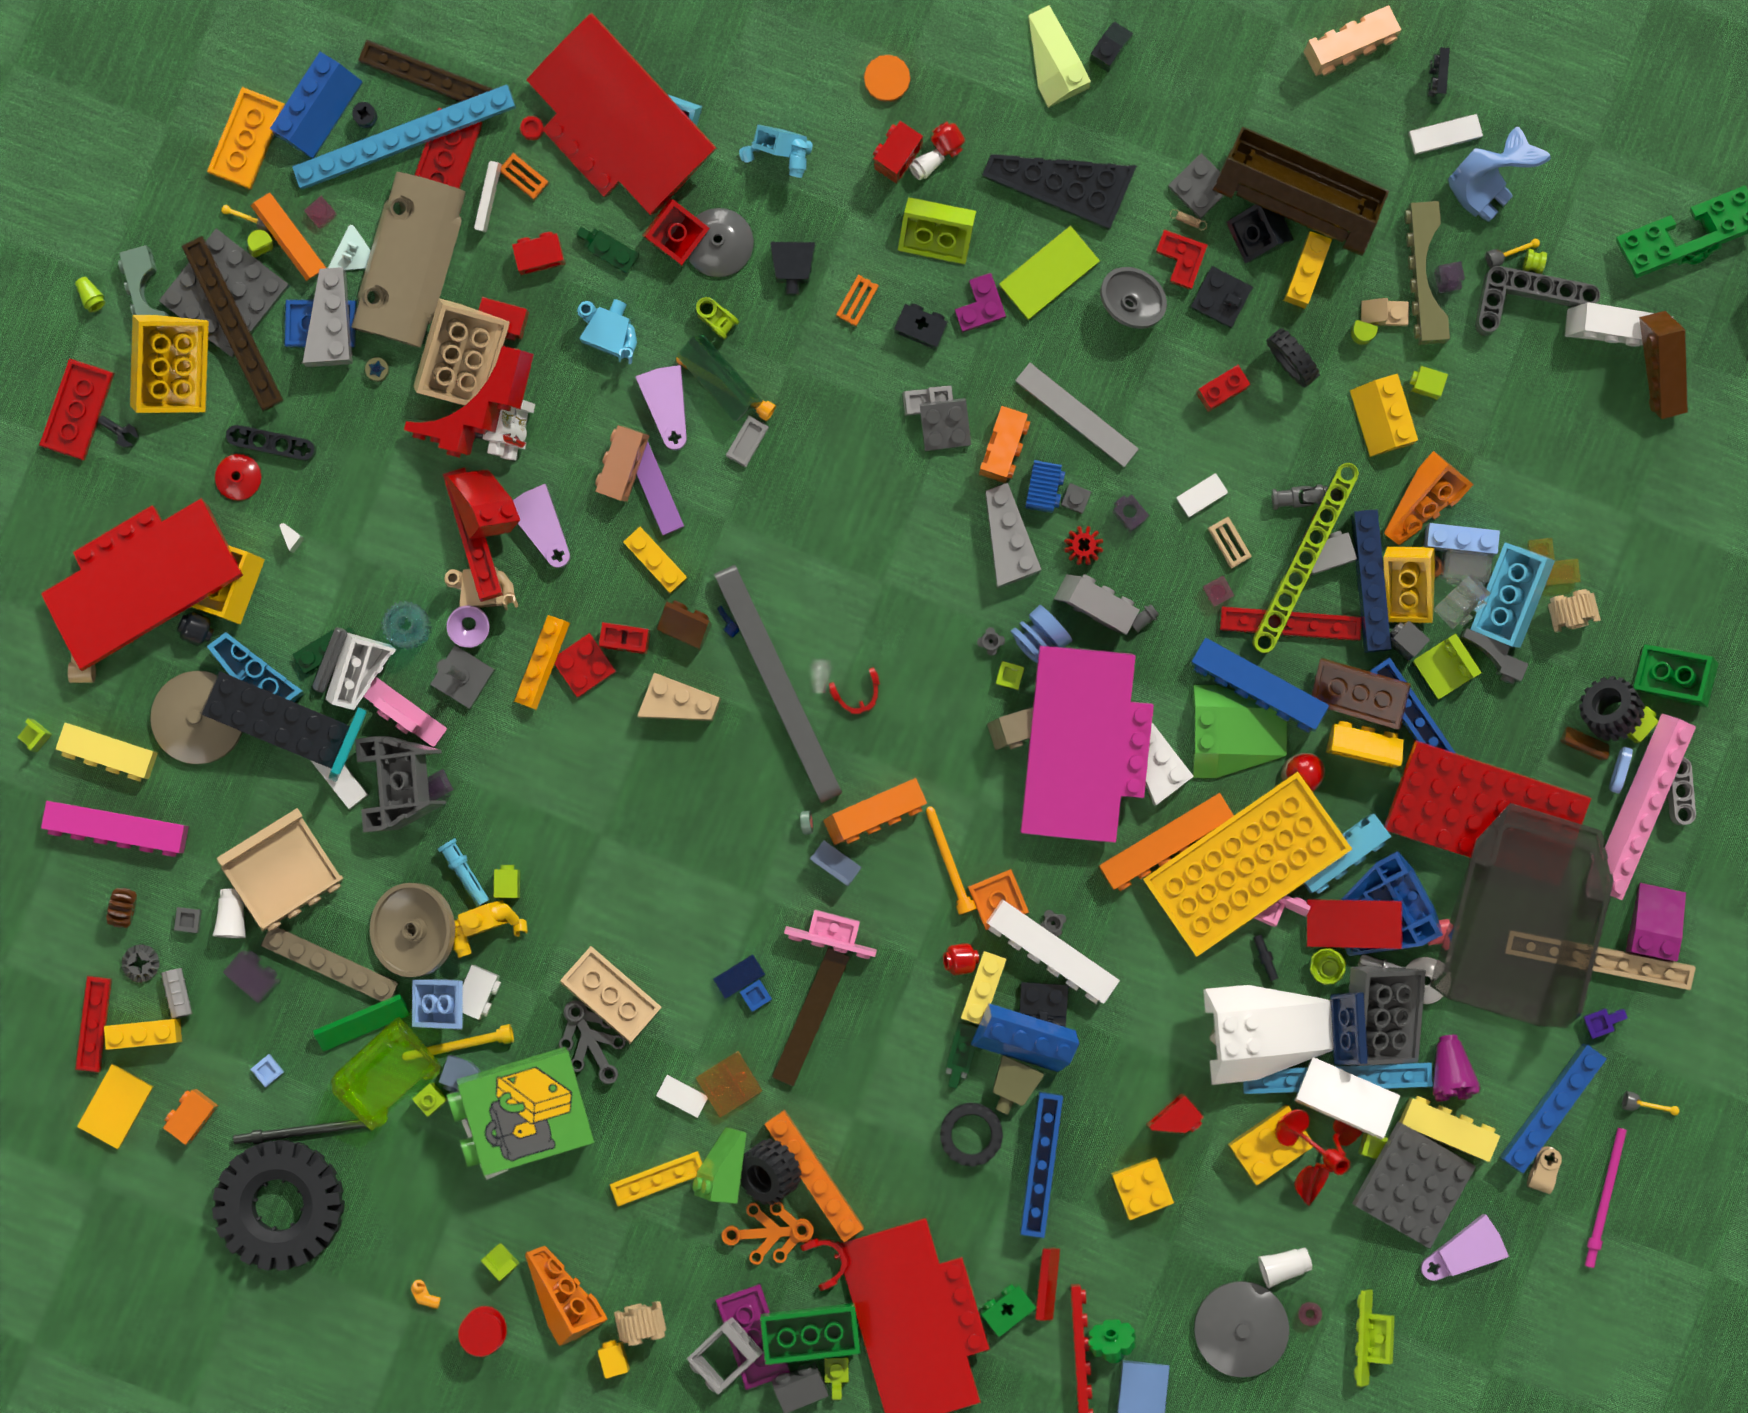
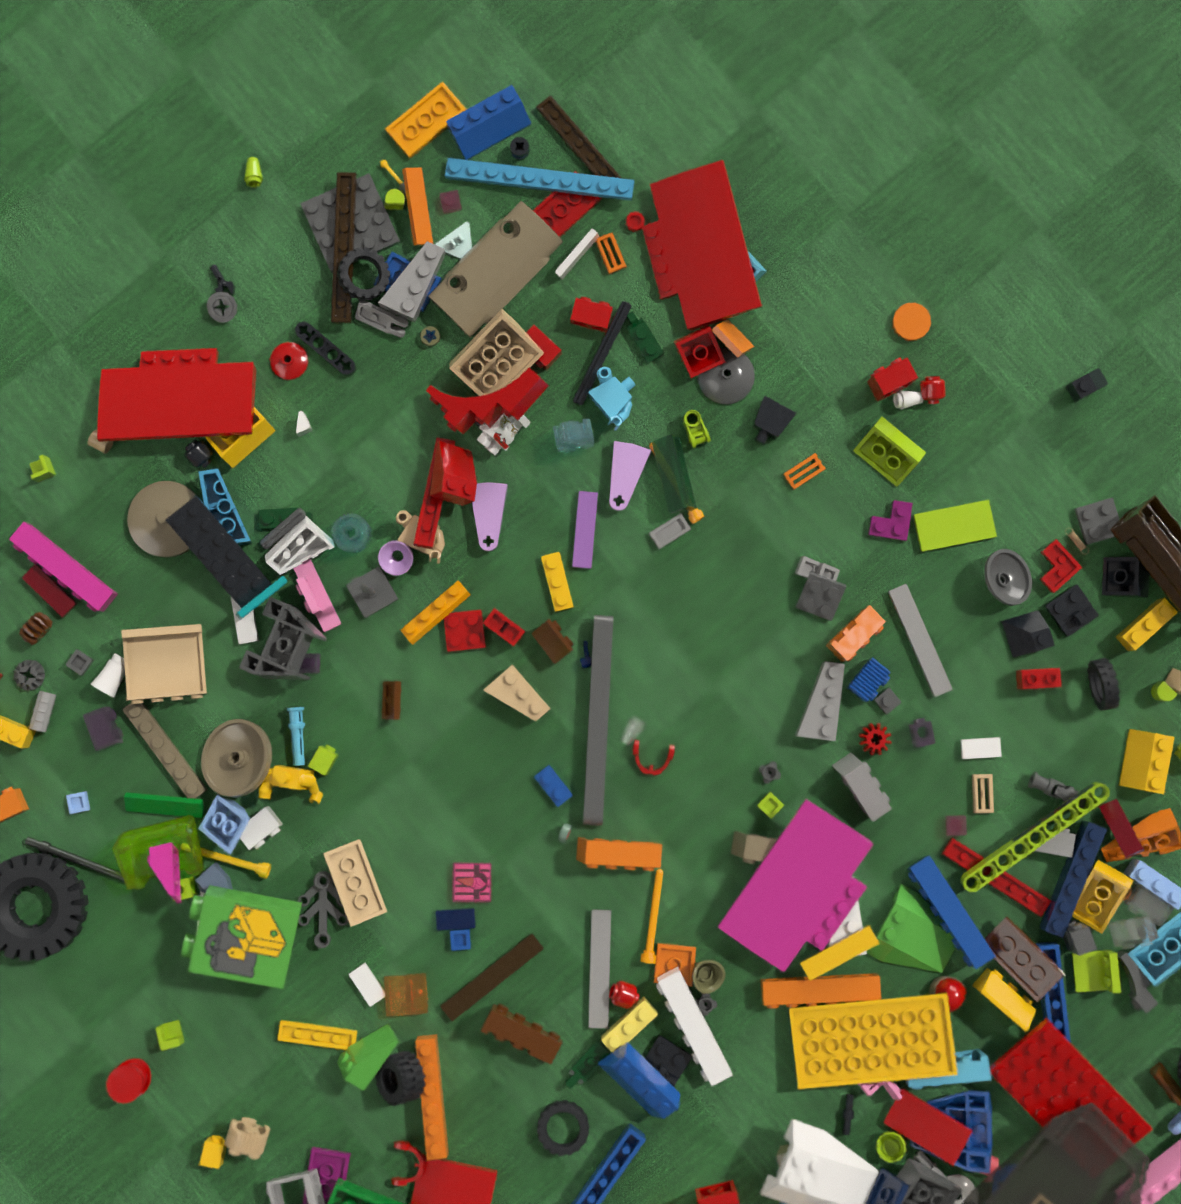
camera: 20 degrees right, 0 degrees up
red tile [39,358,115,461] -> none
light yellow brick [56,723,158,782] -> none
sand green arch [118,245,169,316] -> none
yellow slope [130,315,209,413] -> none
light orange arm [411,1280,441,1309] -> none
orange wedge [525,1245,608,1346] -> none
nougat brick [595,425,650,501] -> none
orange plant [722,1201,814,1265] -> none
medium azure torso [739,125,812,178] -> none
bright pink bracket [784,910,877,959] -> none
sand blue panel [810,840,862,886] -> none
black brick [894,303,948,351] -> none
black wing [982,154,1137,231] -> none
olive torso [992,1055,1044,1114] -> none
medium blue wheel [1010,605,1072,663] -> none
yellowish green wedge [1028,6,1091,108] -> none
dark grey pin [1132,604,1159,633] -> none
none -> dark red tile [22,564,77,617]
none -> dark pink slope [147,842,181,904]
none -> dark grey gear [207,291,238,322]
none -> black tyre [337,248,390,301]
none -> light grey hinge [355,300,409,337]
none -> reddish brown plate [382,681,402,720]
none -> clear pink tile [452,862,492,902]
none -> reddish brown wedge [481,1003,562,1065]
none -> blue plate [534,765,573,807]
none -> clear light blue brick [553,419,594,453]
none -> black axle [573,301,632,406]
none -> light grey tile [589,909,611,1028]
none -> olive helmet [692,960,725,994]
none -> orange tile [712,319,754,357]
none -> yellow tile [800,925,879,981]
none -> black slope [1001,610,1055,658]
none -> dark red tile [1099,799,1144,859]

